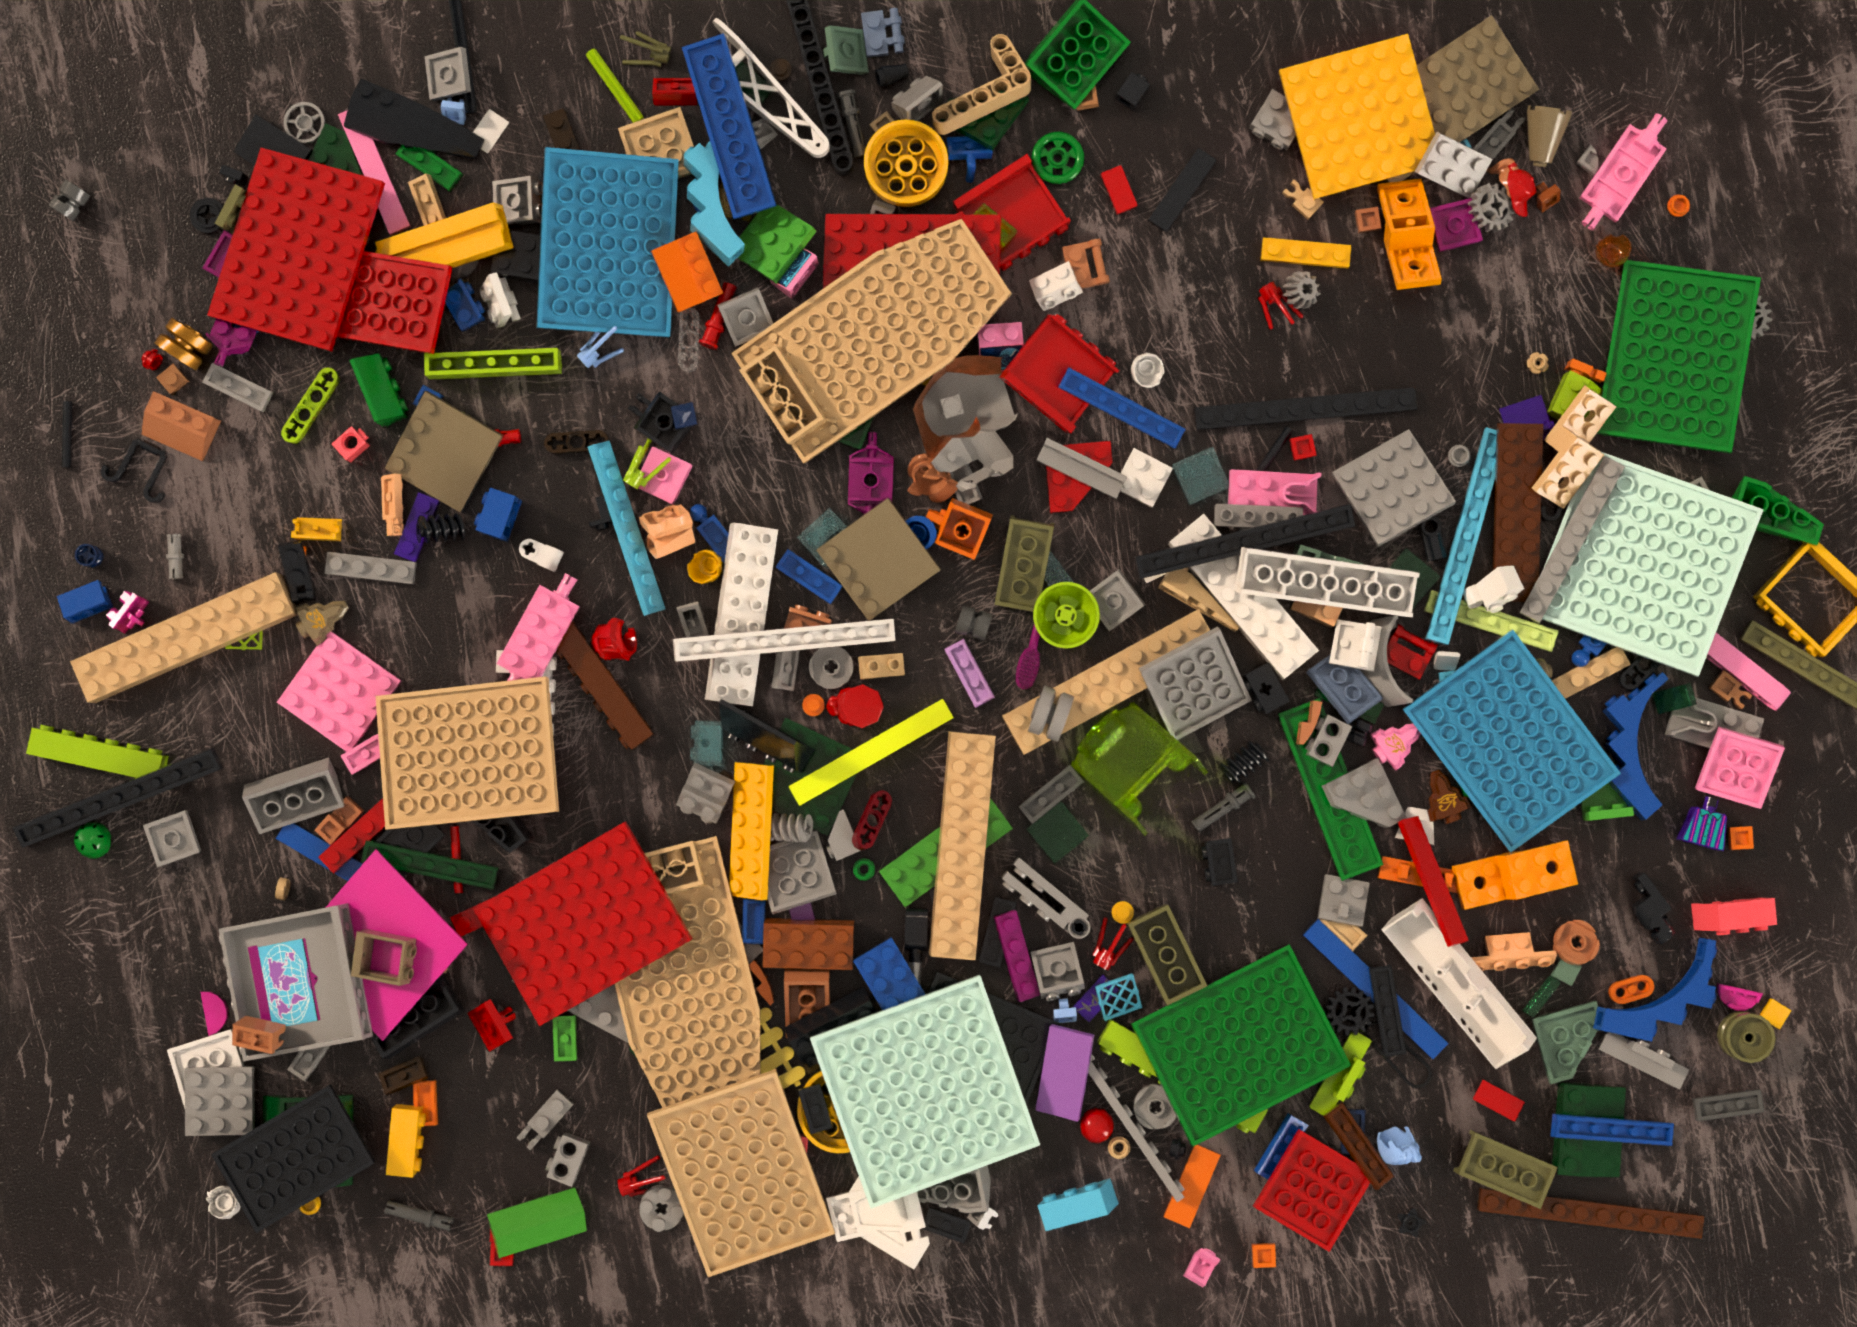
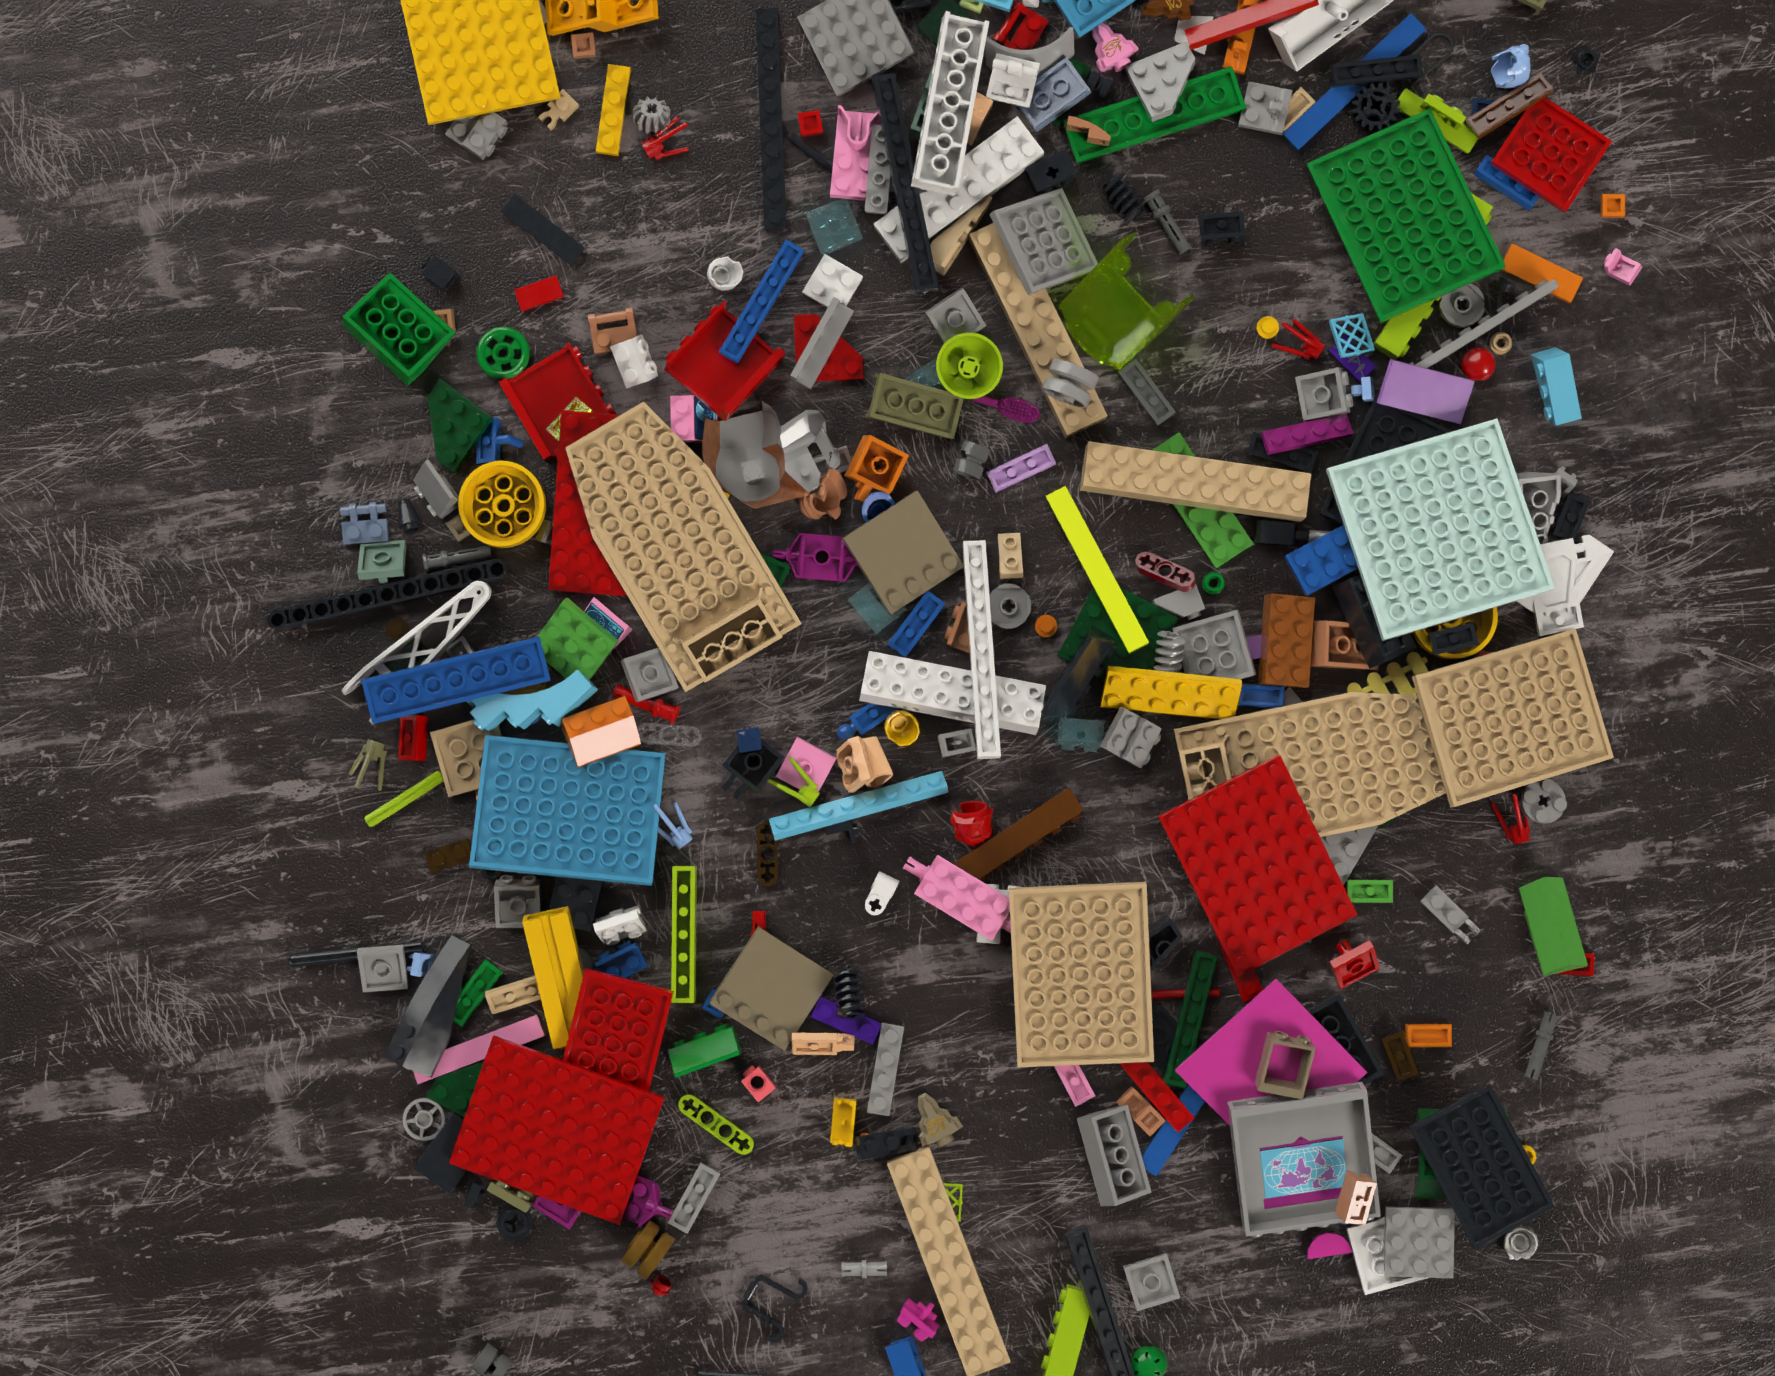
camera: 90 degrees left, 0 degrees up
dark blue wheel [75,544,103,567] -> none
nougat slope [141,391,221,461] -> none
medium nougat plate [156,364,189,396] -> none
tan tile [275,877,290,901] -> none
bright pink plate [277,632,402,752] -> none
yellow brick [386,1104,426,1178] -> none
white sticker [473,109,509,153] -> none
blue brick [474,488,522,542] -> none
light grey brick [545,1132,591,1187] -> none
dark orange slope [749,959,775,1006] -> none
light grey plate [771,650,800,691] -> none
red piece [826,684,884,728] -> none
tan beam [932,34,1031,135] -> none
light grey hinge [1001,857,1090,939] -> none
clear green plate [1027,801,1089,864] -> none
olive brick [1126,904,1207,1005] -> none
light grey brick [1305,715,1352,767] -> none

